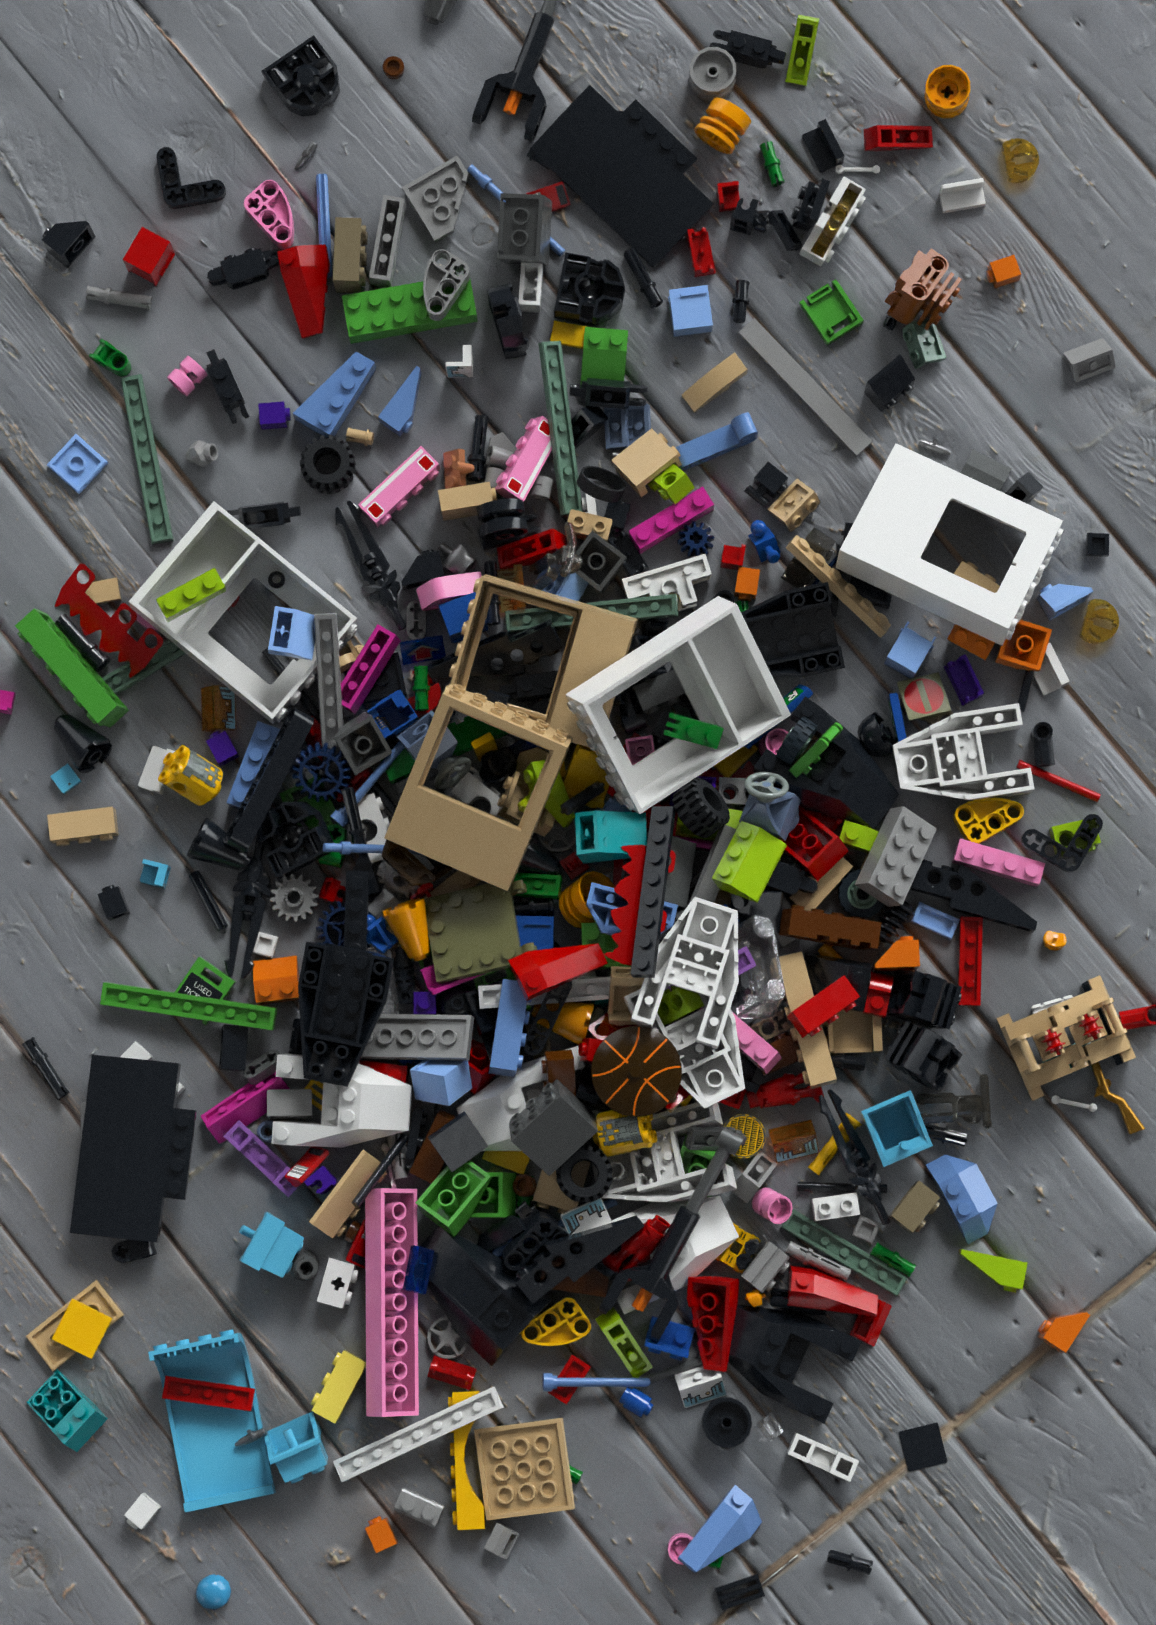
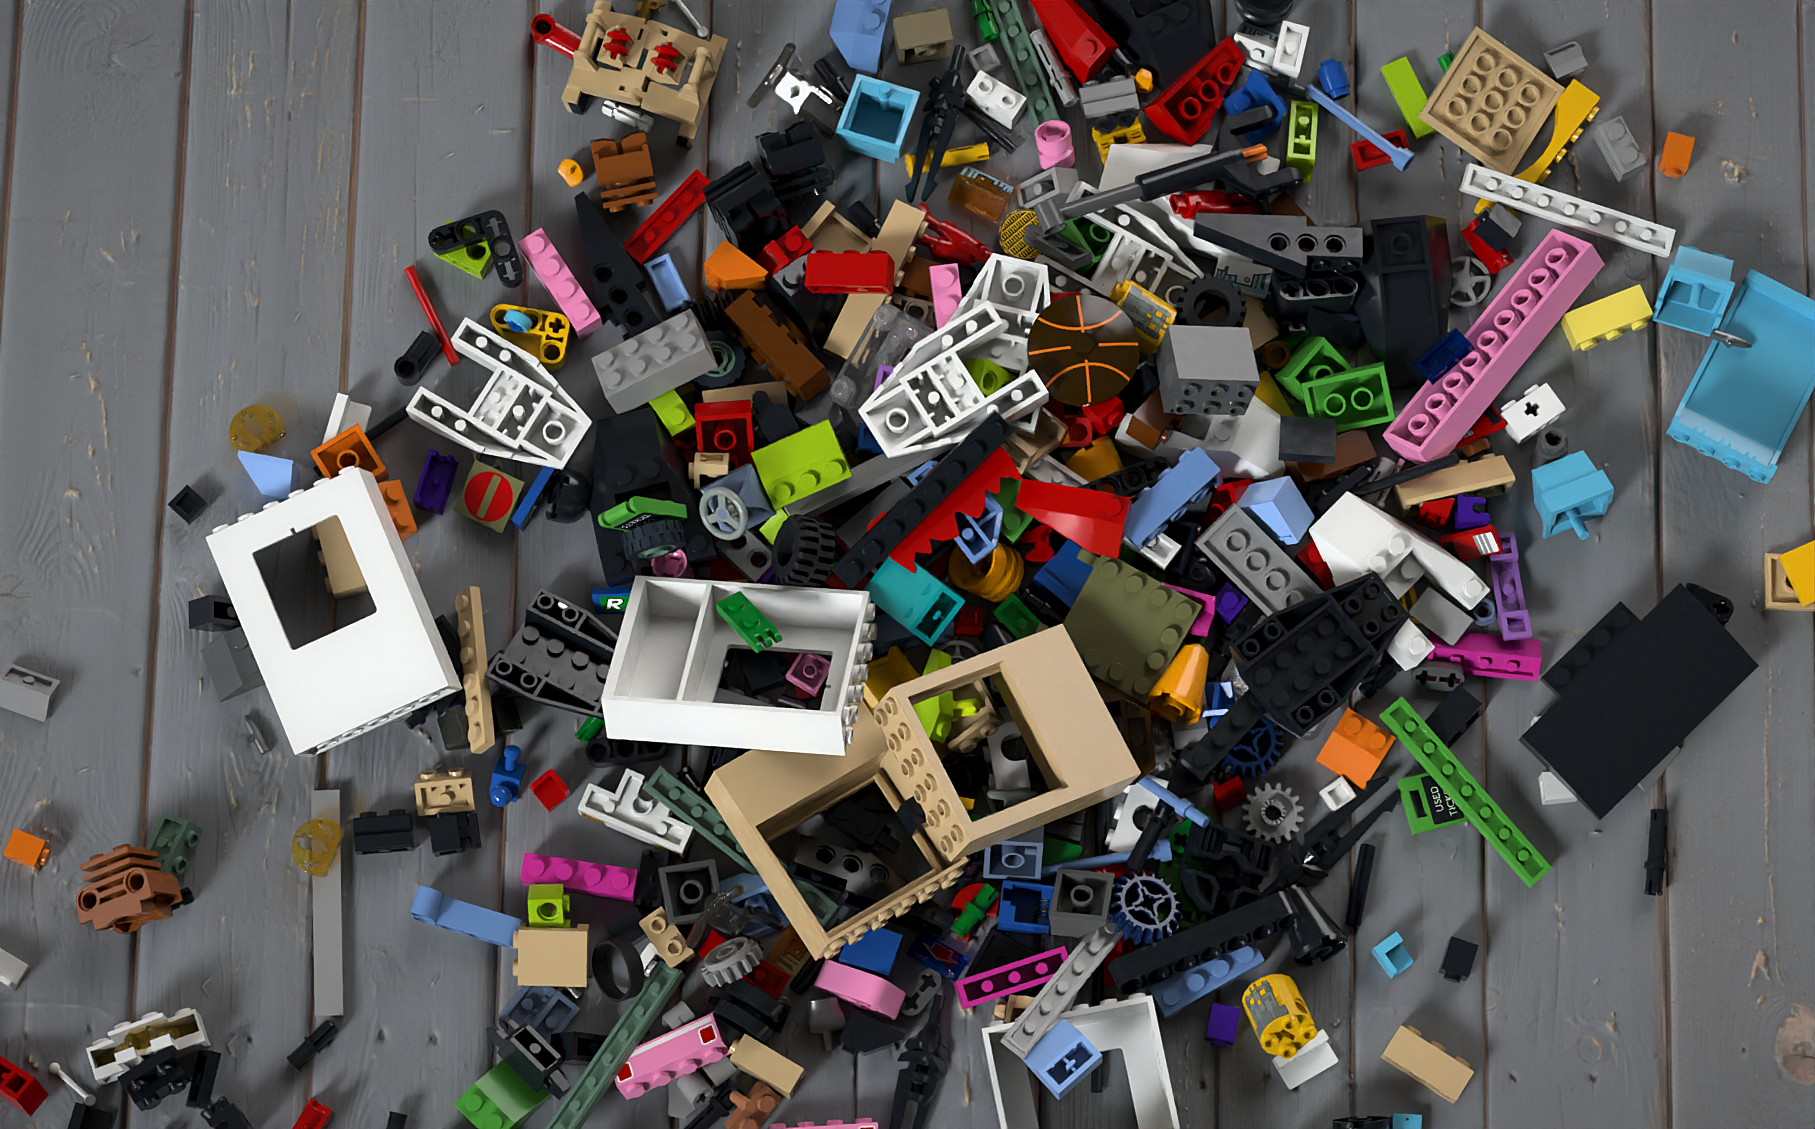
camera: 145 degrees left, 5 degrees down
red plate [162,1376,255,1412] -> none
clear orange panel [201,685,236,732] -> none
yellow beam [521,1298,591,1346] -> none
black axle [560,781,605,816] -> none
light blue piece [668,285,713,337] -> none
dark blue gear [677,521,714,558] -> none
tan slope [682,352,748,413] -> none
orange brick [734,567,760,602] -> none
bright green container [799,279,864,346] -> none
black slope [864,354,915,412] -> none
light blue piece [884,621,936,679] -> none
none -> clear yellow piece [291,819,345,877]
none -> black brick [353,809,415,855]
none -> medium azure tile [503,309,533,333]
none -> dark orange piece [590,130,658,212]
none -> tan bracket [689,452,729,489]
none -> light grey gear [701,937,763,987]
none -> red piece [1020,525,1055,562]
none -> white panel [1271,20,1310,88]
none -> lime tile [1380,56,1438,141]
none -> red slope [1415,498,1455,532]
none -> black brick [1473,202,1523,253]

